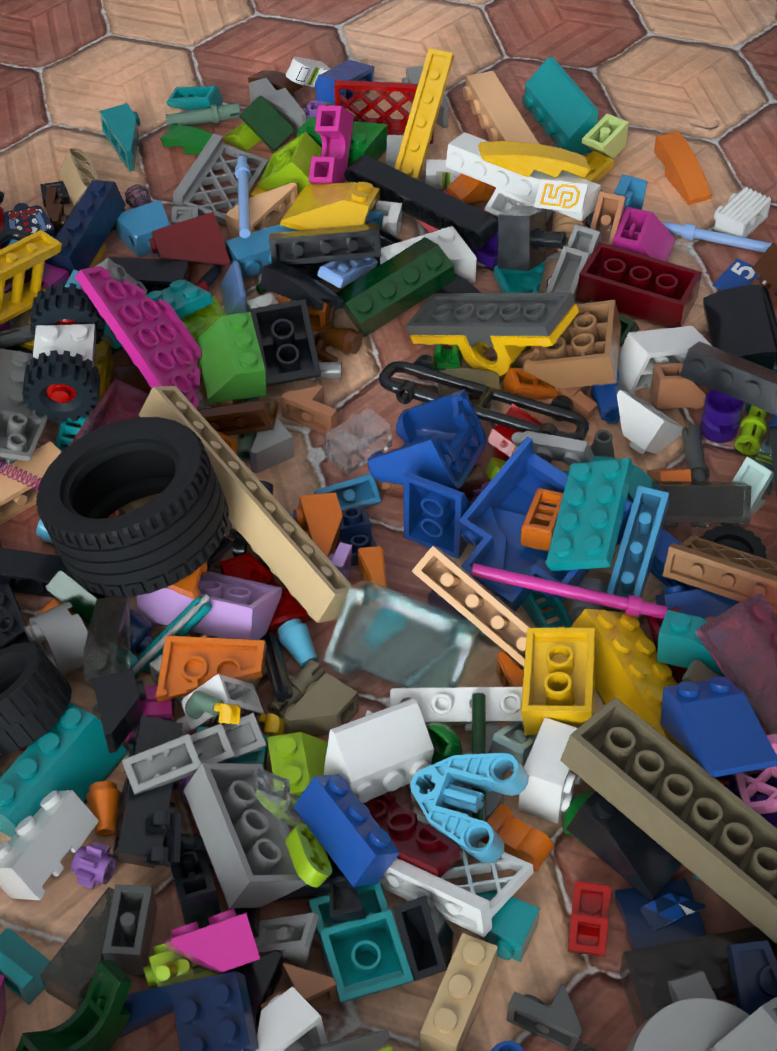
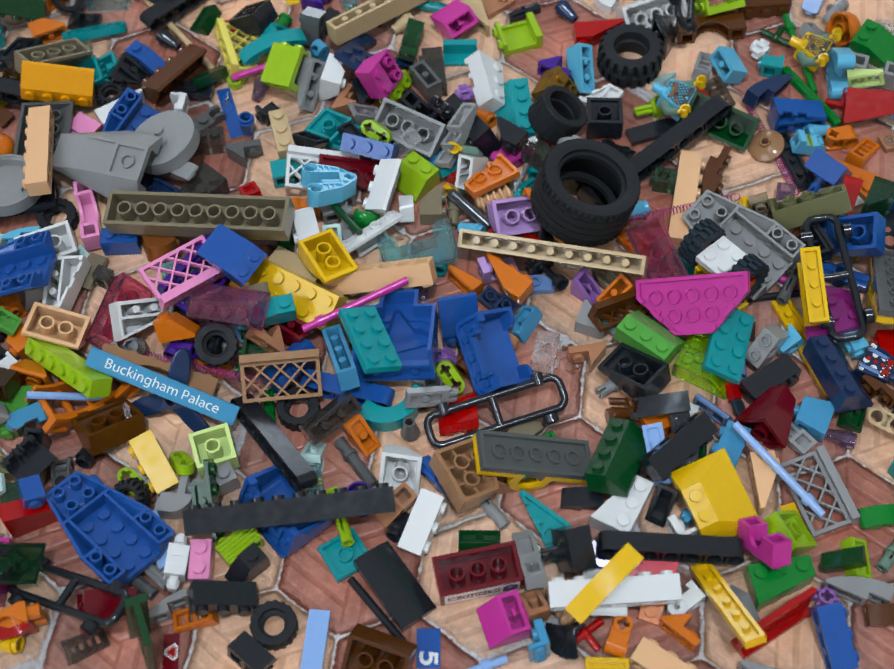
camera: 145 degrees right, 10 degrees up
white leg [286,57,330,87] -> none
orange slope [520,488,564,551] -> none
white sticker [534,179,588,213] -> none

